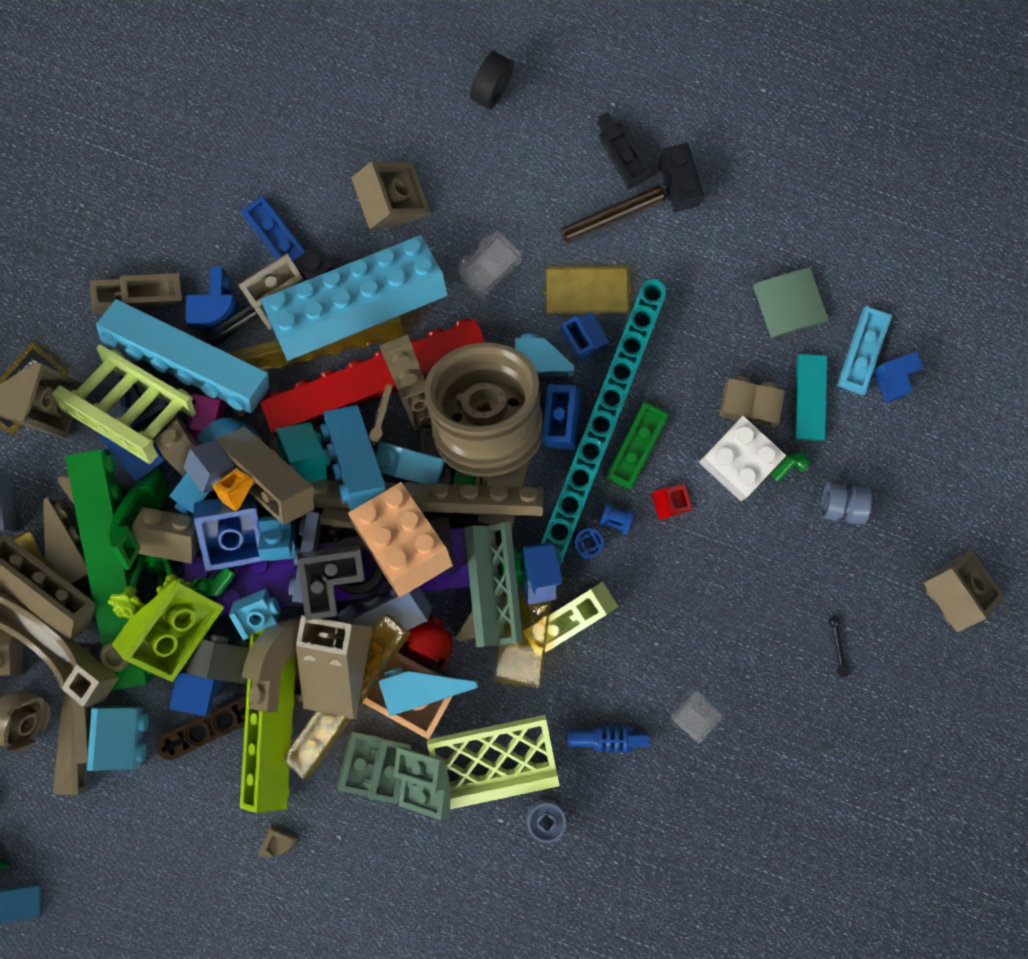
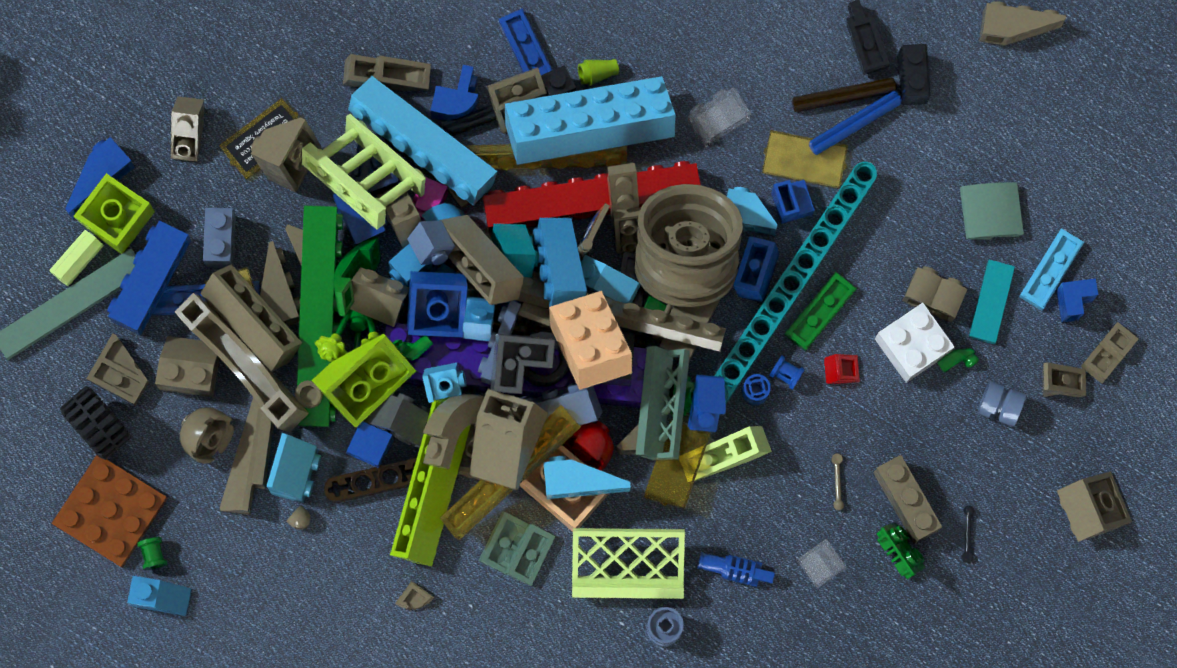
camera: 10 degrees right, 5 degrees down
light orange slope [213,468,254,511] -> none
dark tan slope [351,161,431,229] -> none
sand green slope [394,747,450,820] -> none
none -> dark tan hinge [286,505,311,530]
none -> lime cone [578,59,619,86]
none -> blue axle [809,91,902,155]
none -> dark tan hinge [831,454,844,510]
none -> dark tan brick [873,455,942,544]
none -> green hinge [876,522,925,580]
none -> dark tan slope [979,1,1066,45]
none -> dark tan slope [1042,362,1086,397]
none -> dark tan slope [1081,322,1138,384]

